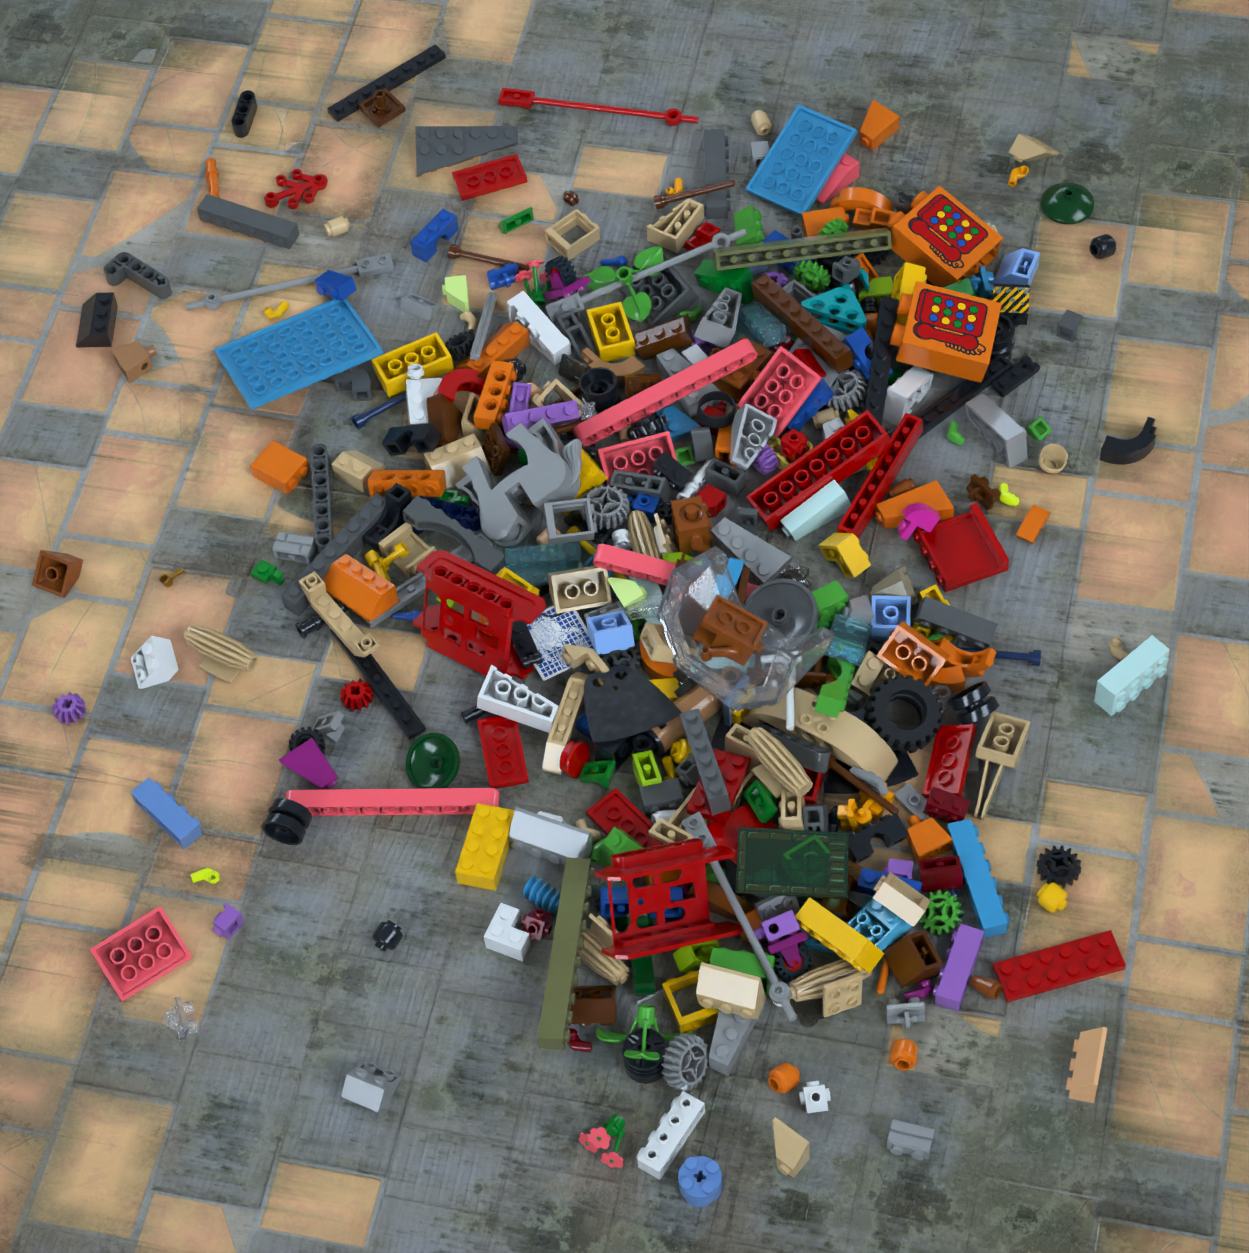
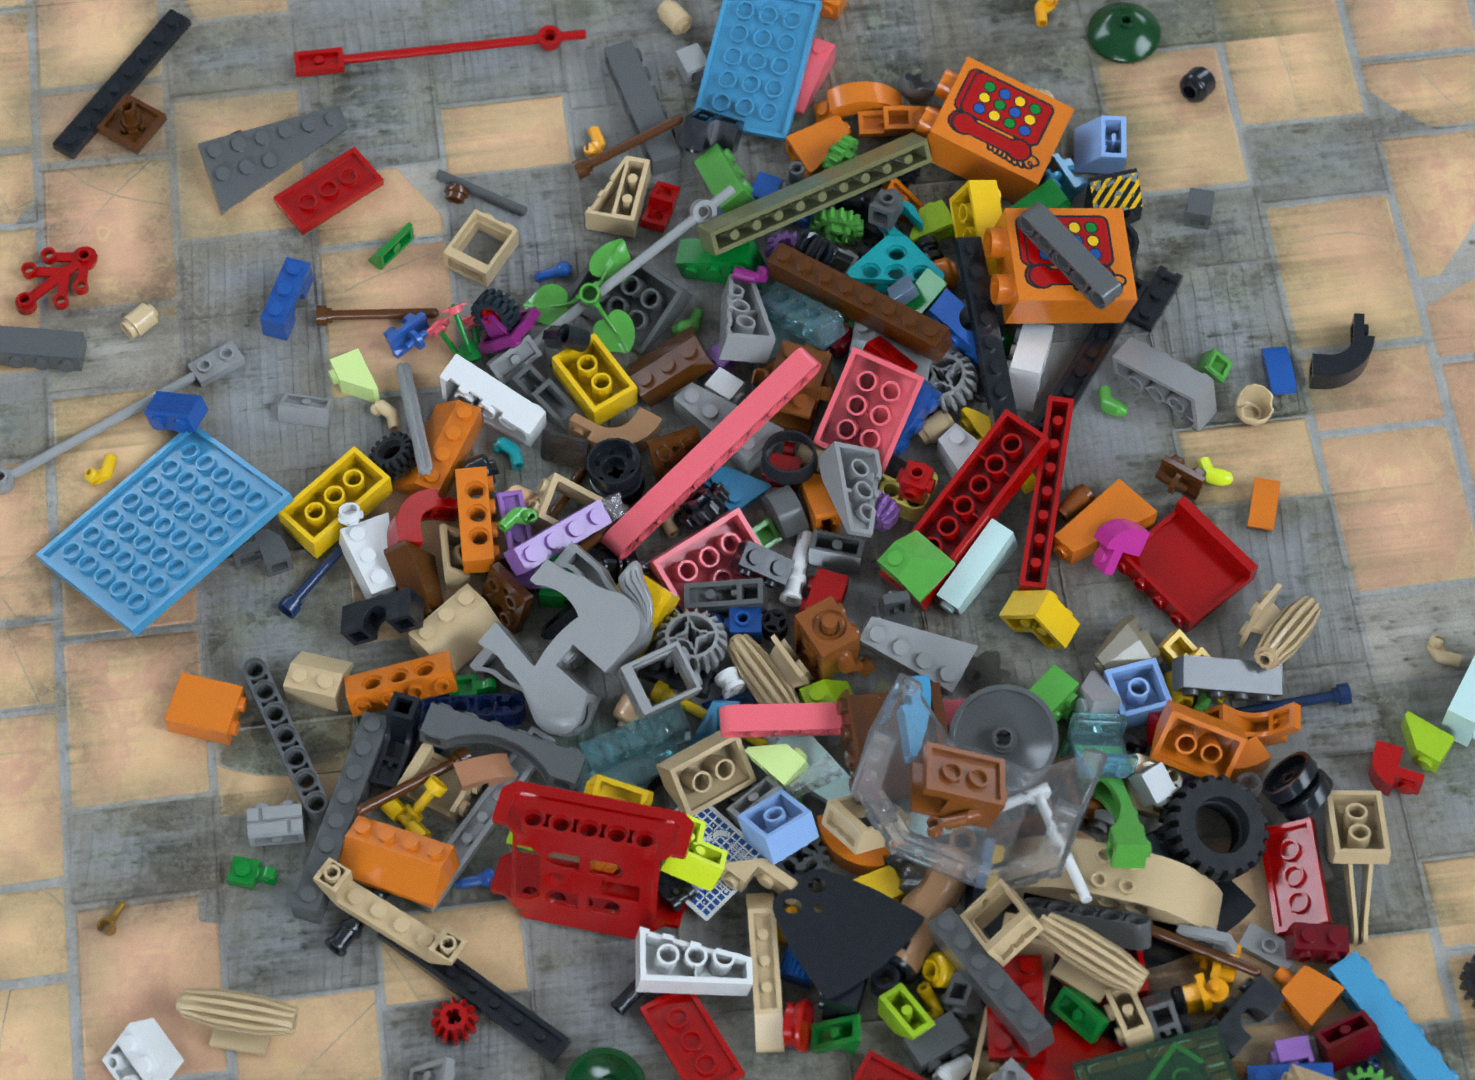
camera: 25 degrees left, 5 degrees up
none -> reddish brown piece [355,746,472,816]
none -> dark grey bar [436,169,527,216]
none -> nougat slope [453,753,515,791]
none -> teal arm [492,437,524,470]
none -> bright green arm [497,507,538,533]
none -> black piece [542,323,591,352]
none -> neon yellow brick [660,814,728,891]
none -> black brick [679,108,745,154]
none -> magenta arm [732,265,770,283]
none -> black gear [794,229,838,266]
none -> bright green slope [877,530,956,603]
none -> sand blue slope [887,274,920,305]
none -> slope [906,268,948,314]
none -> tan window [960,877,1044,967]
none -> dark grey beam [1016,202,1123,309]
none -> brick [1128,762,1177,808]
none -> tan plate [1238,583,1321,670]
none -> blue slope [1261,346,1297,395]
none -> red brick [1368,740,1425,797]
none -> lime slope [1401,711,1456,774]

